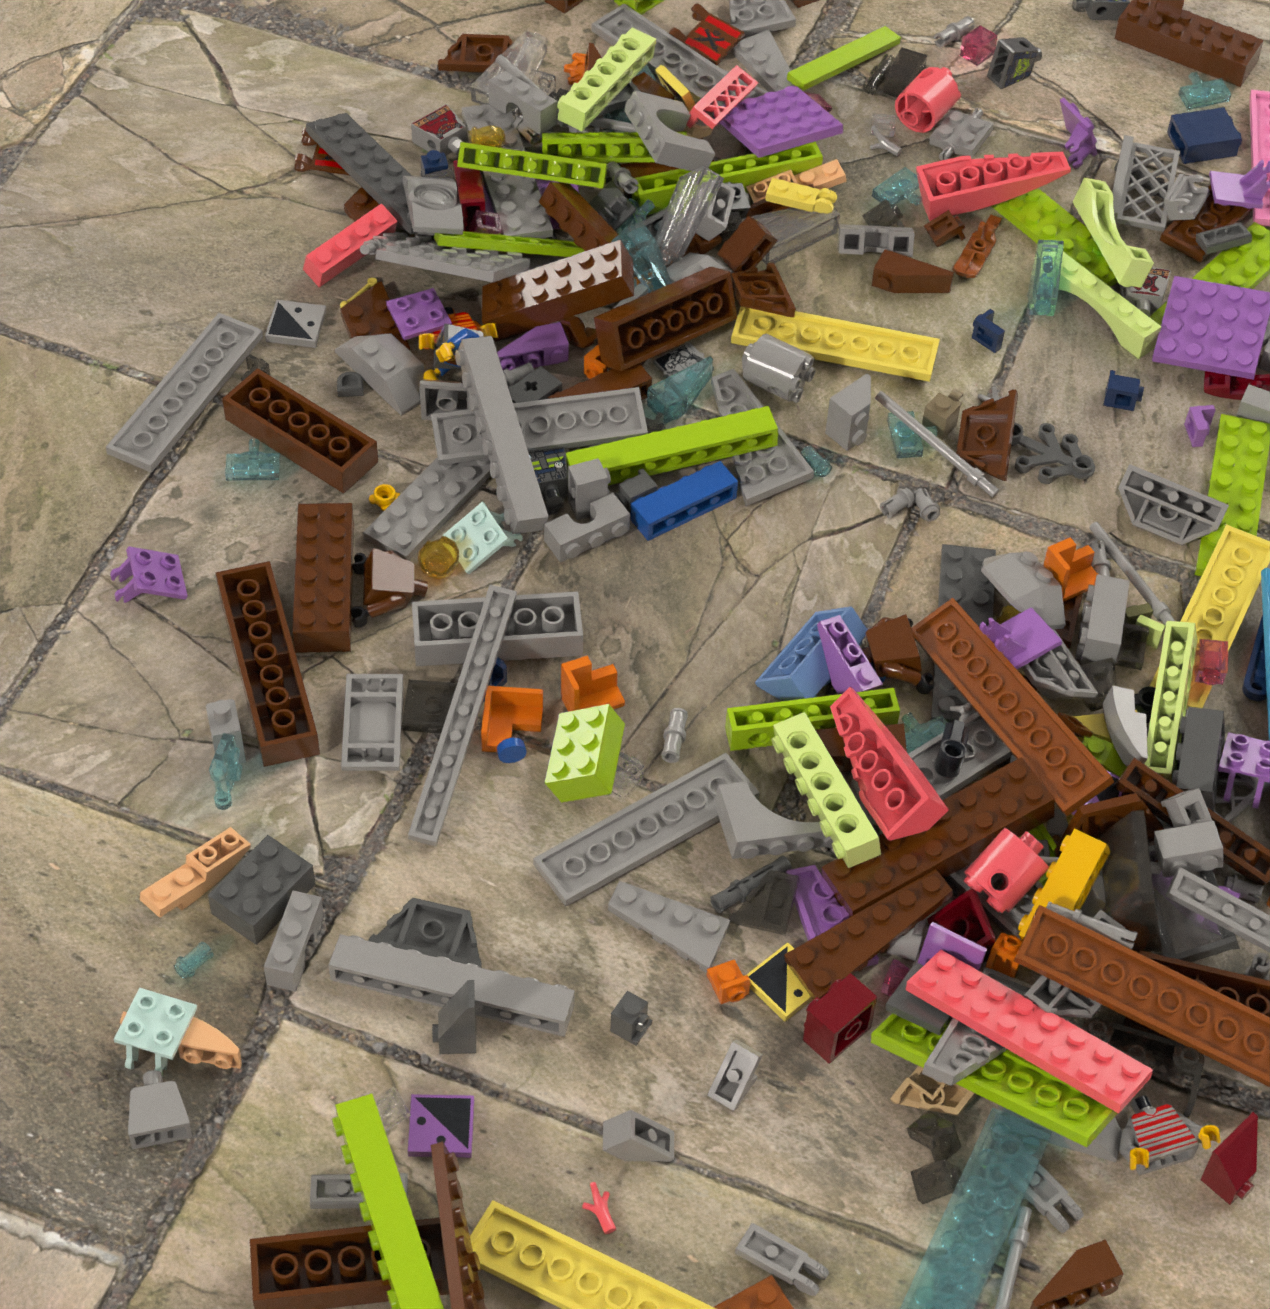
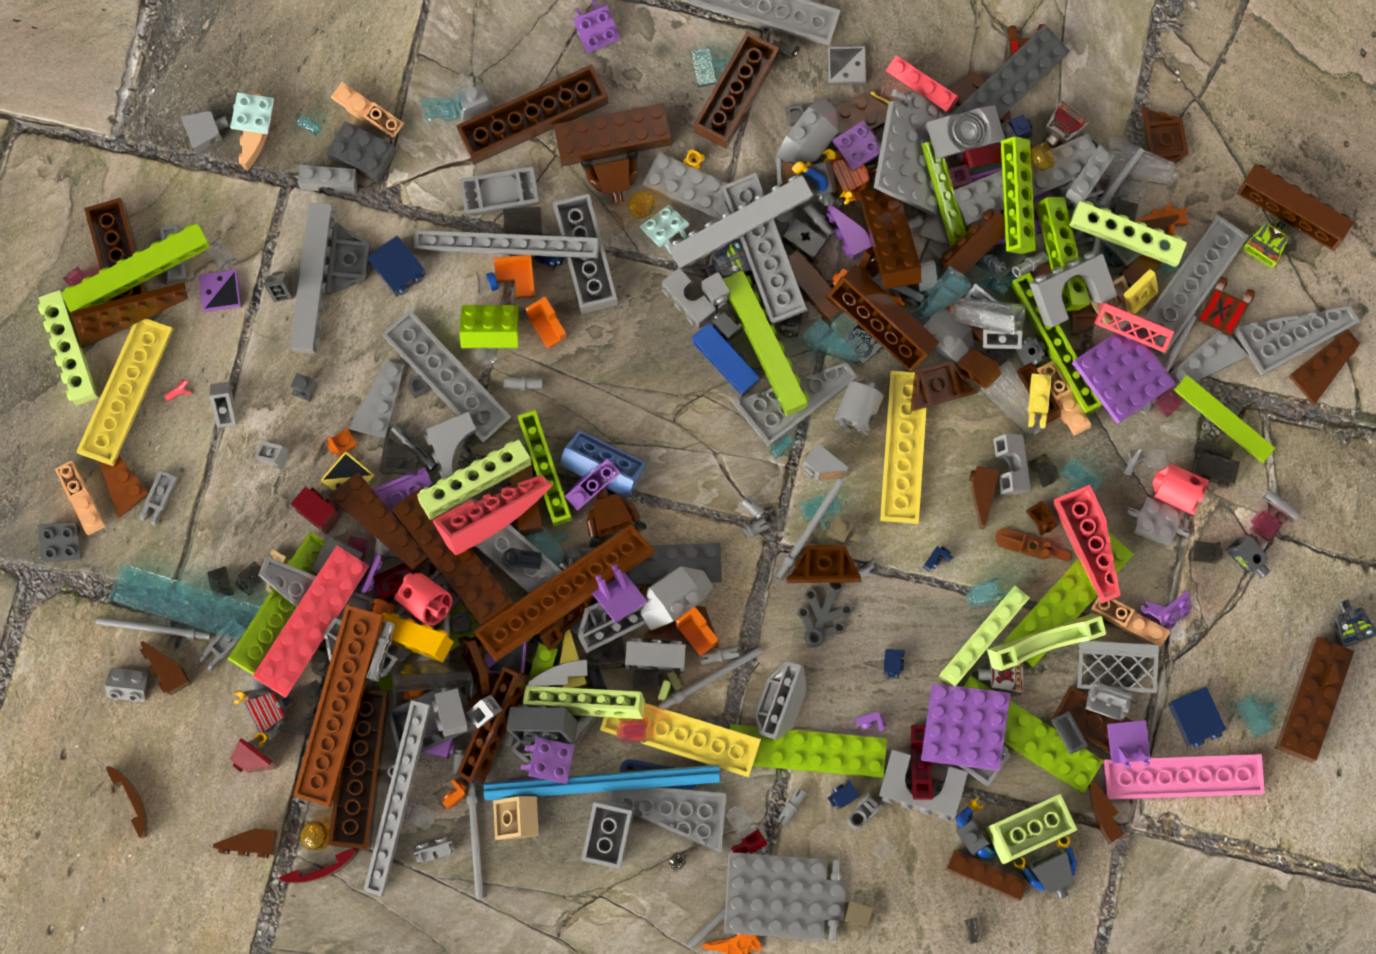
camera: 85 degrees right, 25 degrees up
none -> dark blue brick [367,235,426,297]
none -> dark grey tile [408,376,431,399]
none -> light nougat slope [1091,597,1170,649]
none -> clear smoke bracket [1192,541,1223,564]

